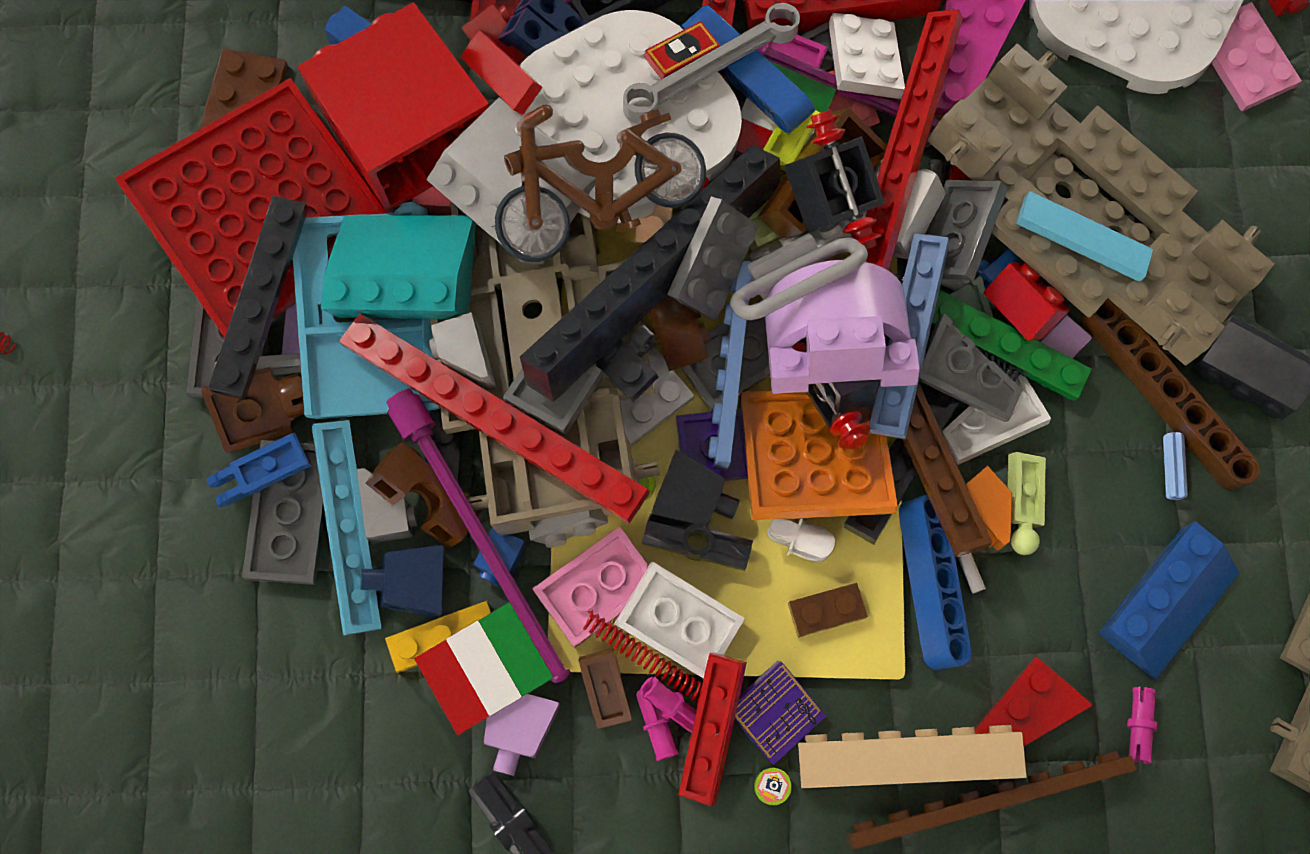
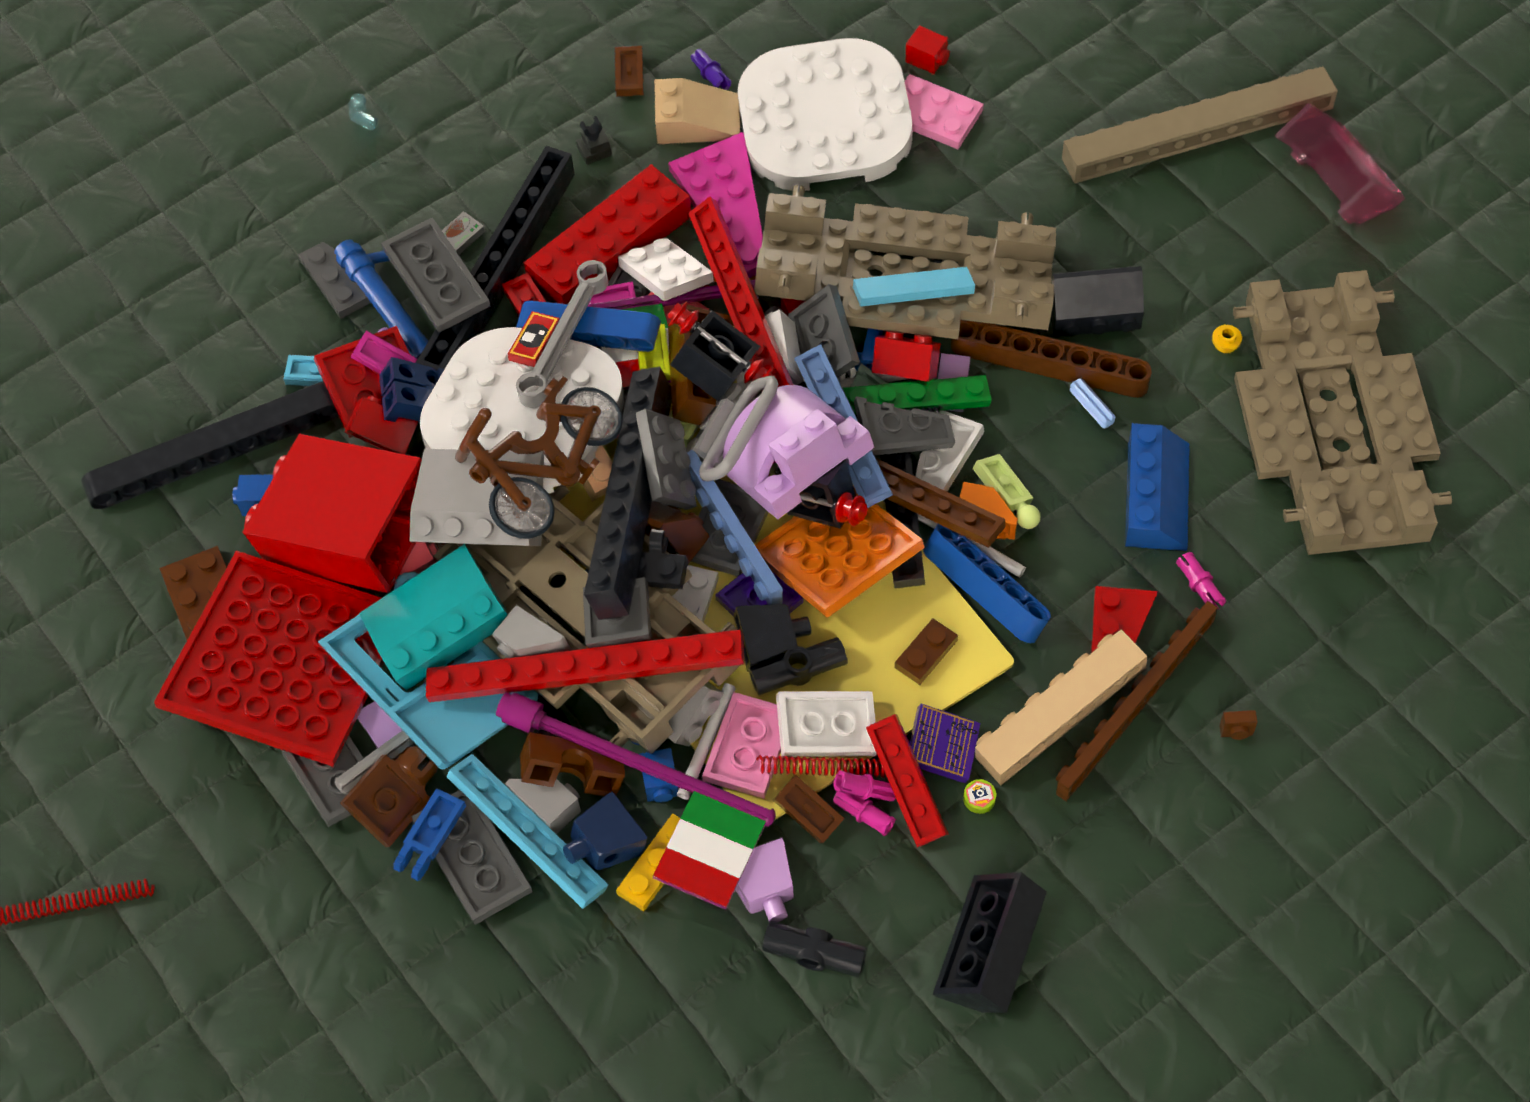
camera: 30 degrees left, 15 degrees down
black plate [208,196,309,400] -> none
red tile [460,30,543,115] -> none
white arm [767,518,835,562] -> none
none -> white piece [677,683,736,800]

